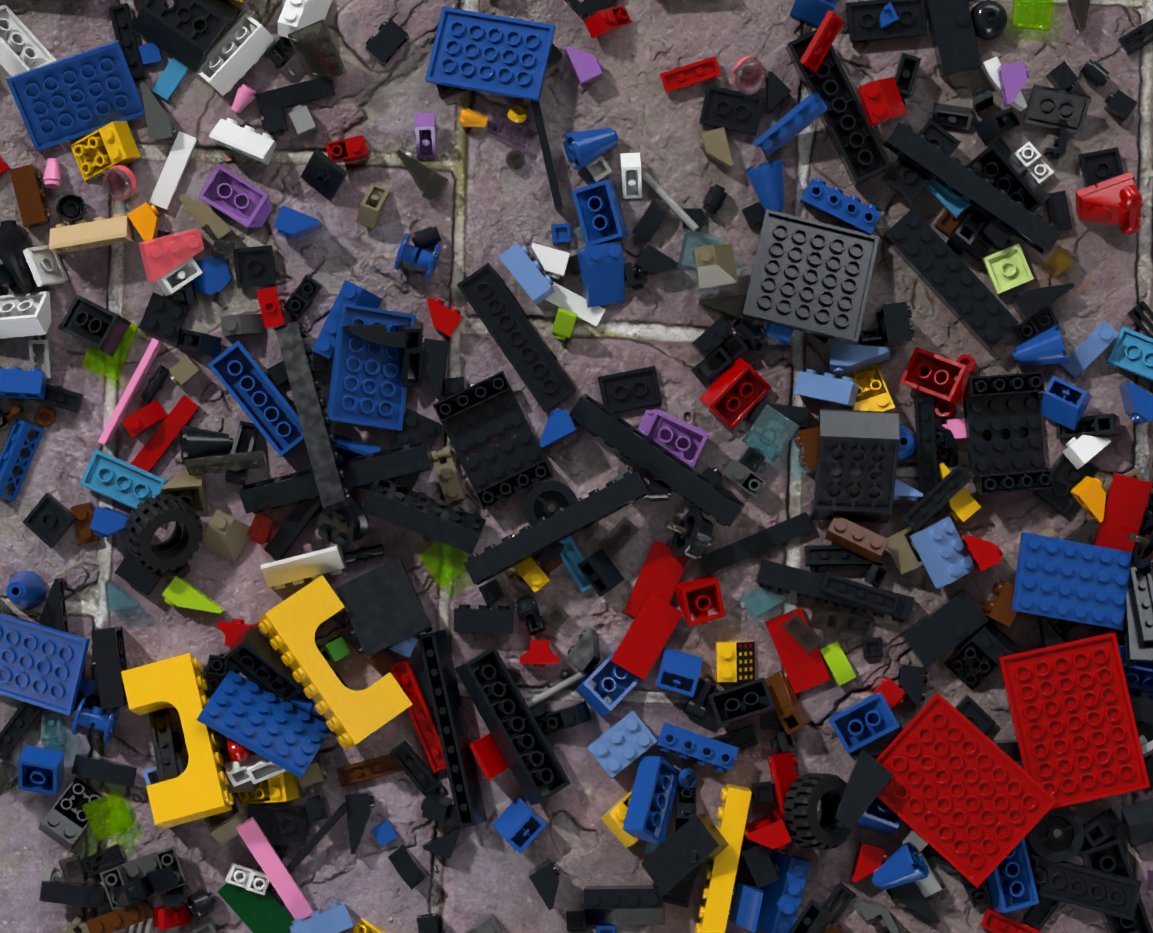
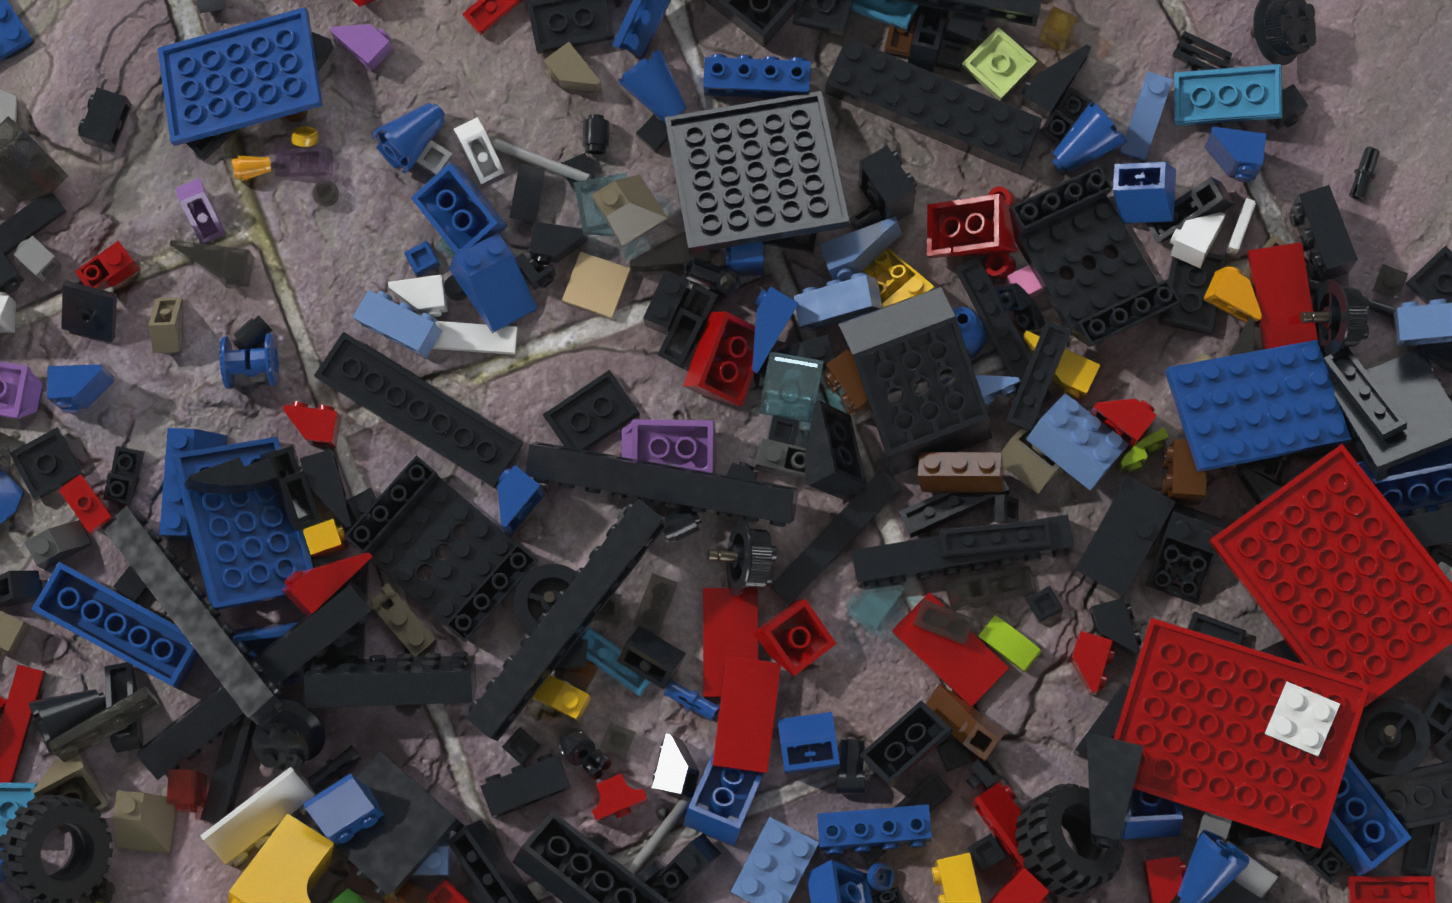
camera: 20 degrees left, 10 degrees down
clear neon green plate [418,541,468,588] -> none
black tile [530,100,563,210] -> none
lime slope [551,308,578,341] -> none
yellow slope [715,641,755,682] -> none
blue slope [829,692,900,754] -> none
none -> red slope [282,553,373,614]
none -> yellow brick [303,519,347,558]
none -> slope [303,773,384,844]
none -> tan tile [562,251,631,320]
none -> blue pin [664,680,719,722]
none -> blue slope [752,287,798,374]
none -> black slope [804,400,867,499]
none -> lime slope [1118,427,1169,473]
none -> white tile [1225,198,1256,257]
none -> white plate [1265,682,1340,756]

